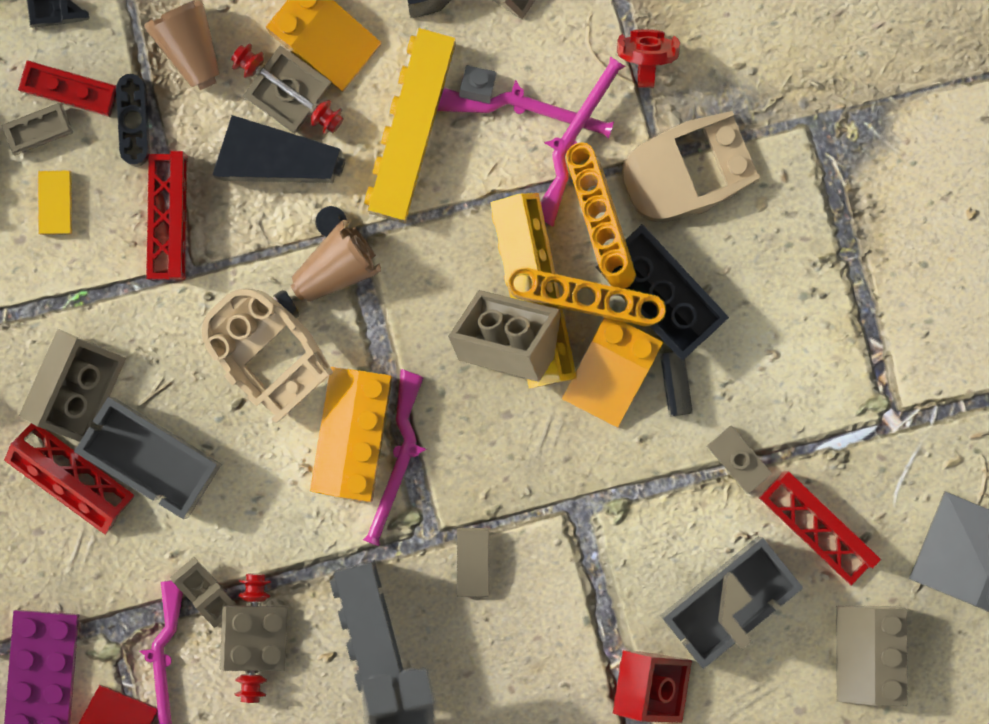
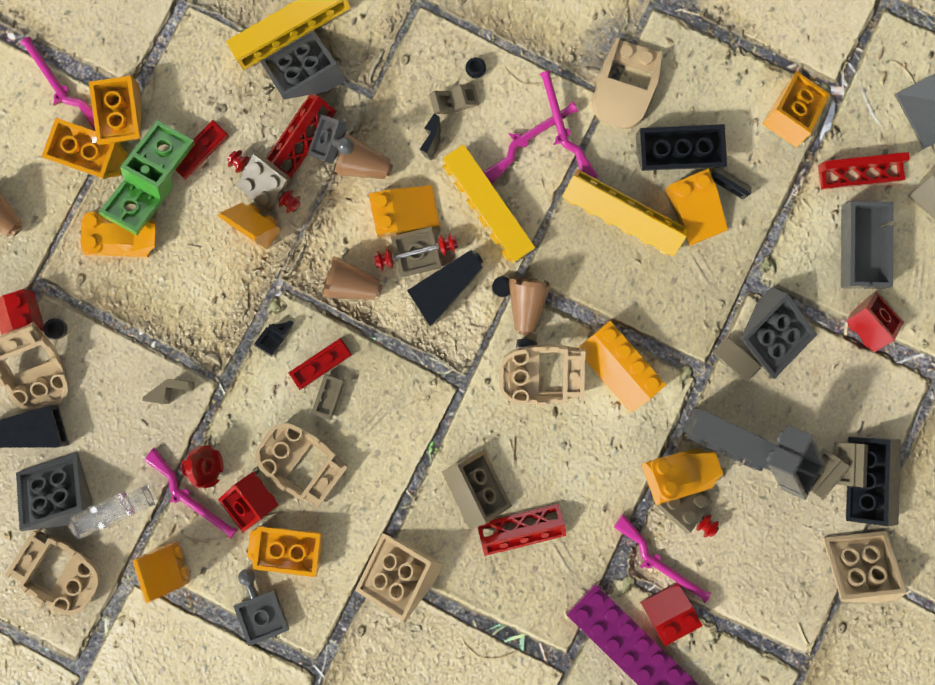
camera: 55 degrees left, 0 degrees up
yellow tile [38,170,72,235] -> none
dark grey piece [74,397,222,519] -> none
black beam [116,74,150,167] -> none
red fence [146,151,188,280] -> none
dark tan slope [170,557,238,628] -> none
dark pink piece [362,369,427,546] -> none
dark tan slope [448,290,561,382] -> none
dark grey plate [459,65,497,104] -> none
light orange beam [508,268,665,326] -> none
light orange beam [566,142,635,289] -> none
red tile [616,29,681,88] -> none
dark tan plate [707,426,772,494] -> none
dark tan slope [718,572,753,650] -> none
none -> light orange slope [641,448,723,505]
none -> dark grey slope [741,287,817,379]
none -> light orange slope [762,71,830,147]

